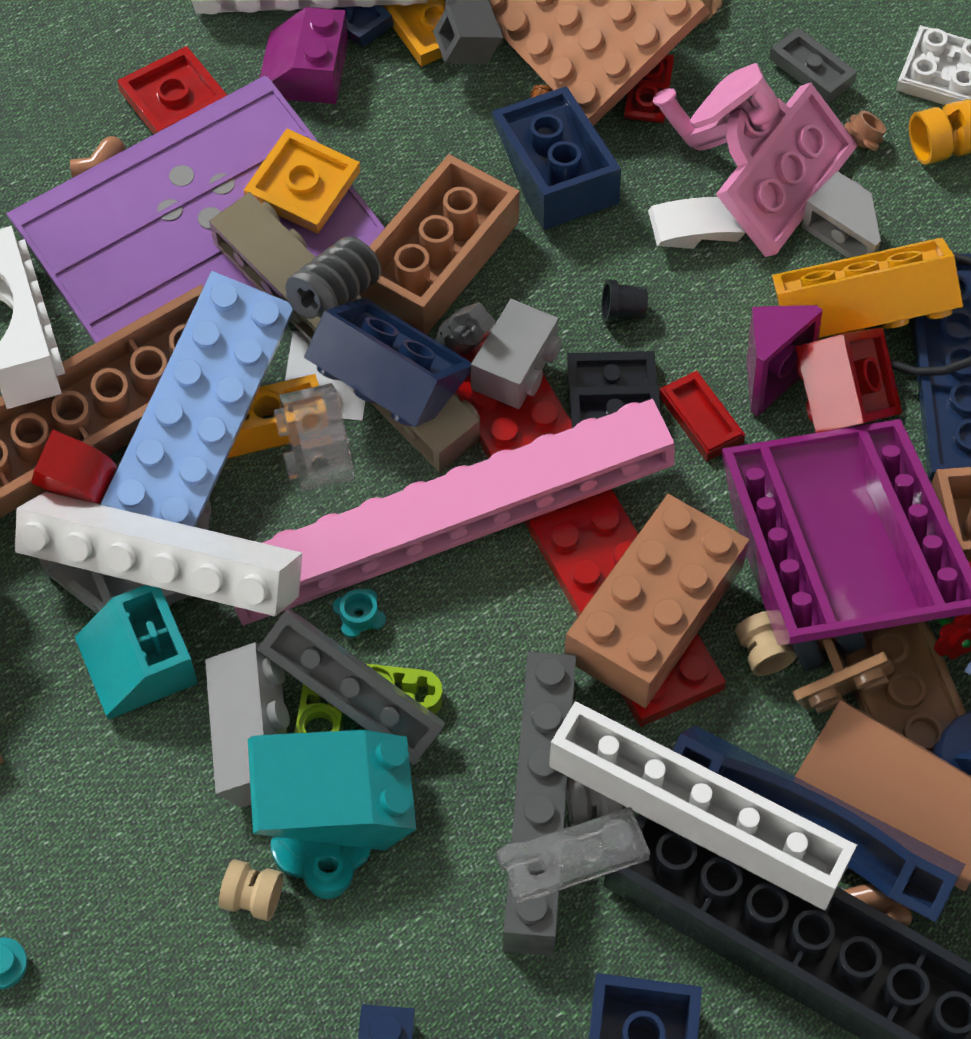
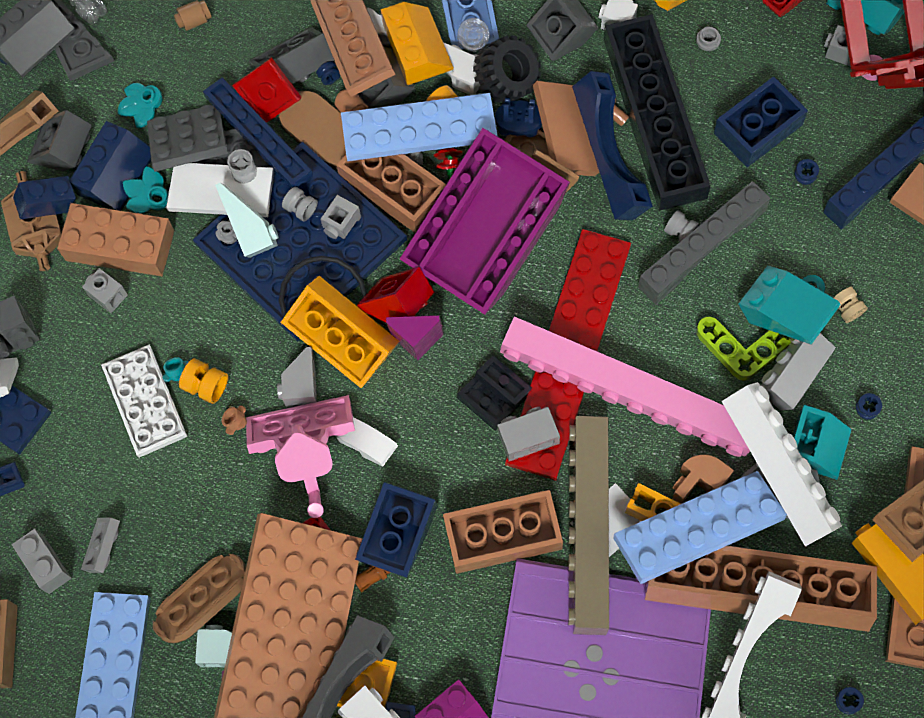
camera: 130 degrees left, 10 degrees up
red brick [31,429,118,504] -> none
light orange plate [243,128,360,234] -> none
dark grey plate [257,607,445,765] -> none
clear brick [274,383,356,491] -> none
dark grey piece [285,236,382,319] -> none
dark blue slope [304,298,472,427] -> none
teal plate [333,589,386,638] -> none
dark grey hinge [434,302,496,355] -> none
clear plate [496,807,650,903] -> none
white brick [549,701,857,910] -> none
nougat brick [564,494,750,708] -> none
black piece [601,279,648,323] -> none
red tile [659,371,745,462] -> none
tan wheel [735,611,797,676] -> none
dark grey plate [769,28,857,103] -> none
none -> nougat brick [673,455,734,504]
none -> dark blue bush [856,393,882,420]

